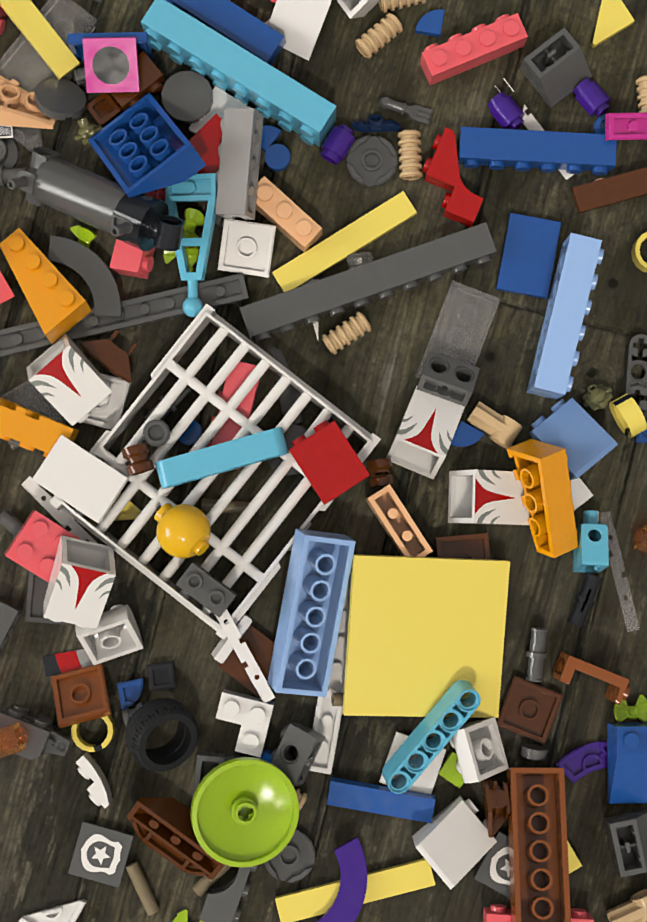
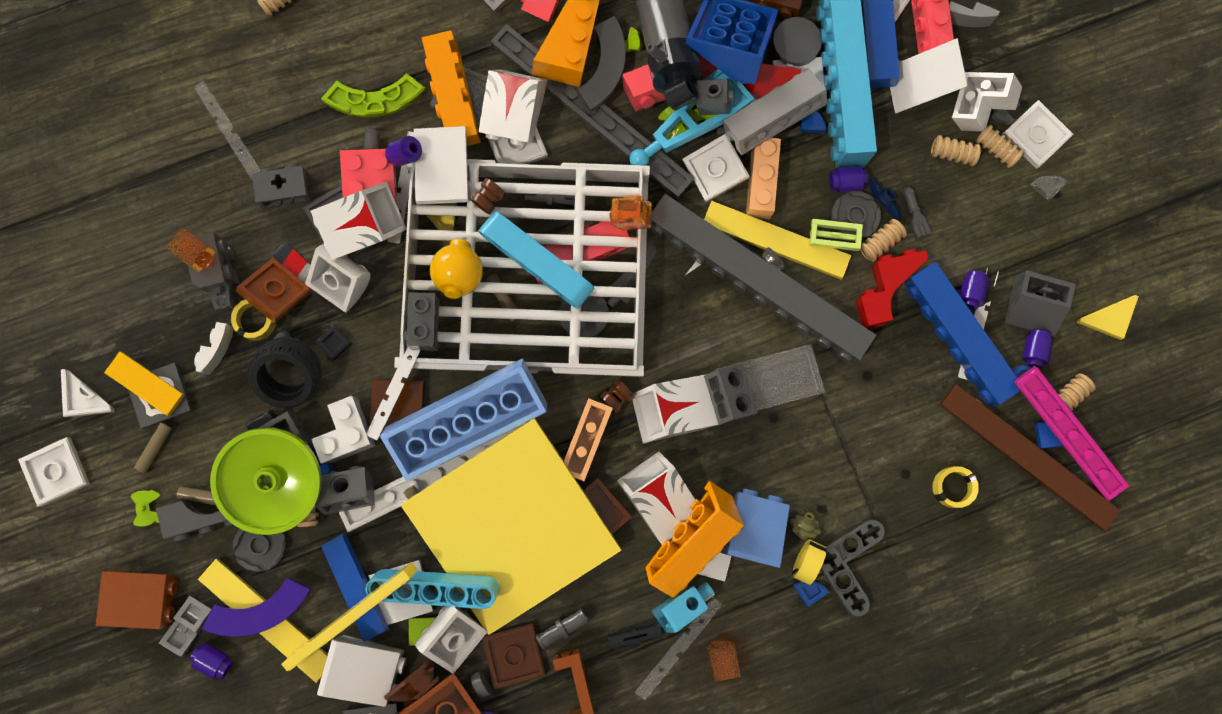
camera: 50 degrees right, 5 degrees down
reddish brown piece [80,329,138,383] -> none
blue tile [117,678,144,709] -> none
reddish brown wedge [126,797,225,880] -> none
dark grey tile [143,420,171,447] -> none
blue tile [178,420,203,445] -> none
white tile [211,613,252,664] -> none
blue tile [265,144,290,172] -> none
red brick [289,420,370,505] -> none
tan piece [322,312,371,355] -> none
blue tile [415,9,445,38] -> none
coral brick [420,13,528,86] -> none
blue tile [450,421,484,447] -> none
tan piece [467,401,523,449] -> none
blue tile [496,213,561,299] -> none
light blue brick [526,233,604,400] -> none
none -> yellow tile [104,352,185,416]
none -> black tile [246,409,277,430]
none -> light yellow tile [281,562,417,671]
none -> dark purple brick [385,136,422,166]
none -> clear orange brick [609,196,651,231]
none -> dark grey brick [696,79,735,115]
none -> yellowish green tile [809,219,863,251]

